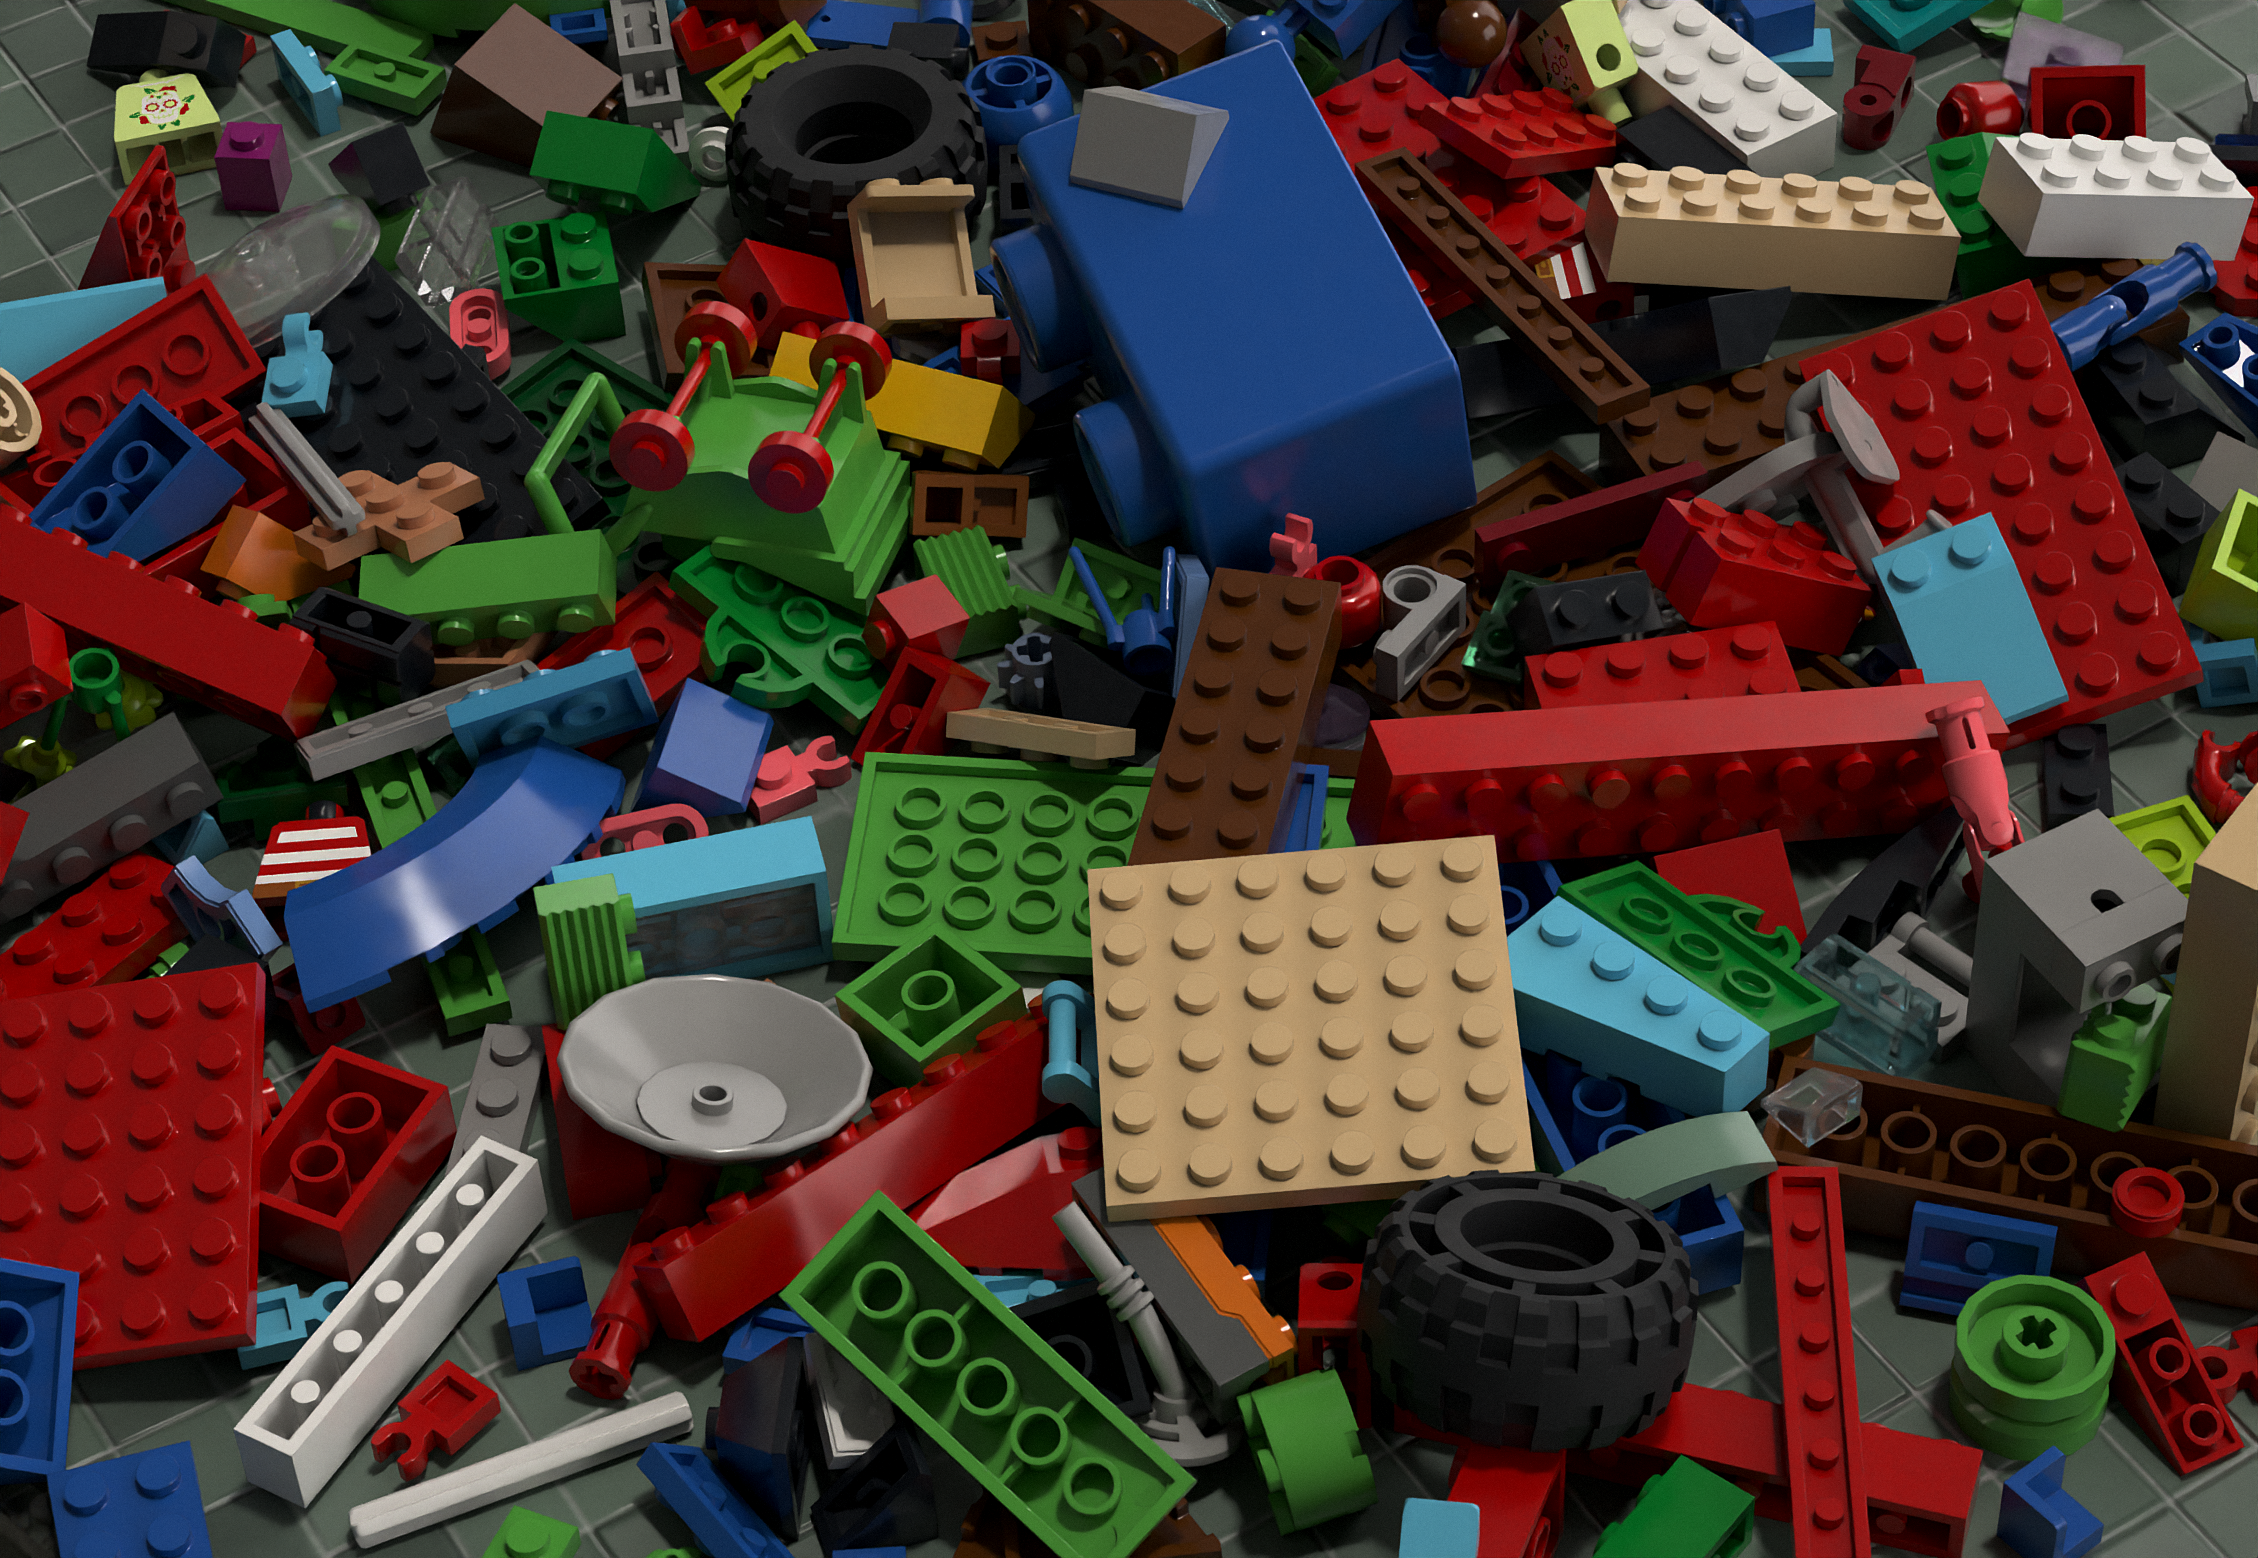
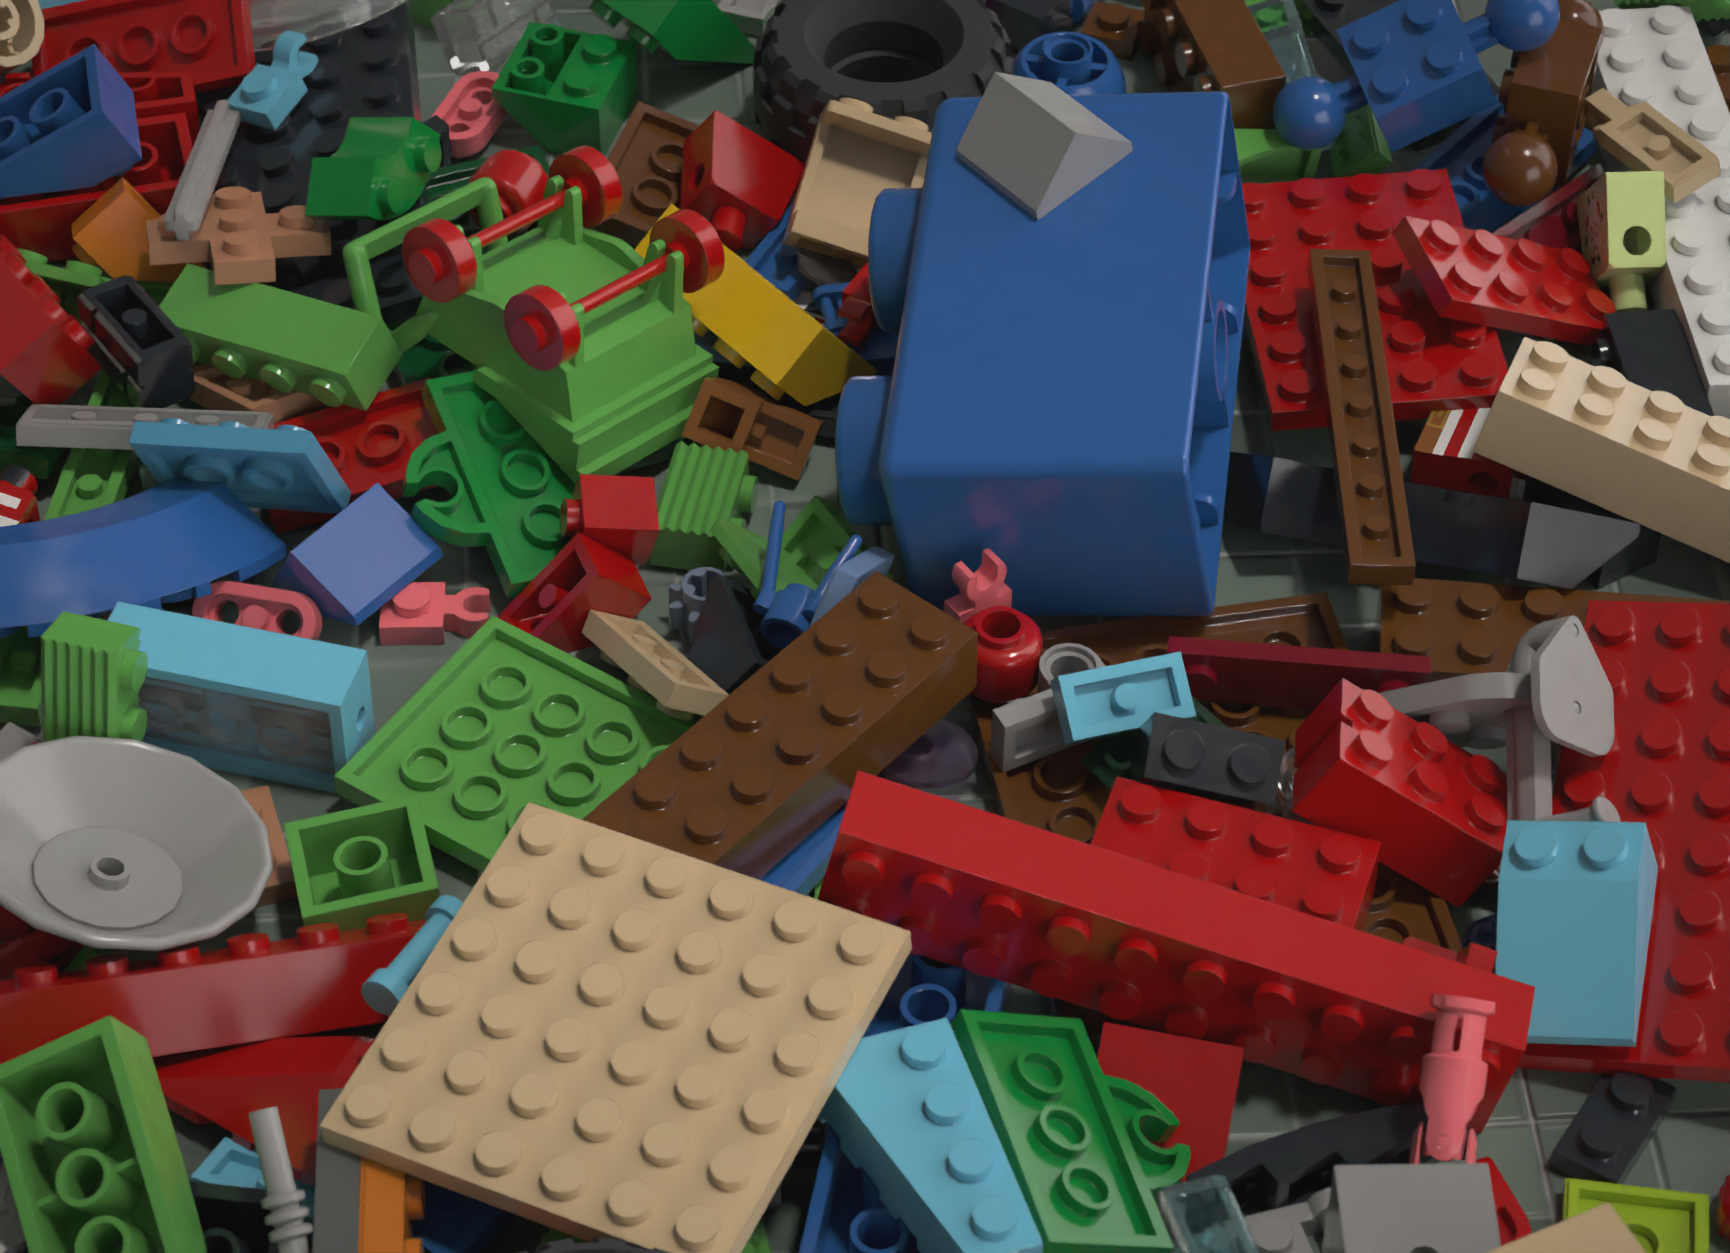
camera: 25 degrees right, 0 degrees up
none -> green brick [305,117,442,220]
none -> red head [468,150,548,236]
none -> medium azure plate [1050,651,1196,745]

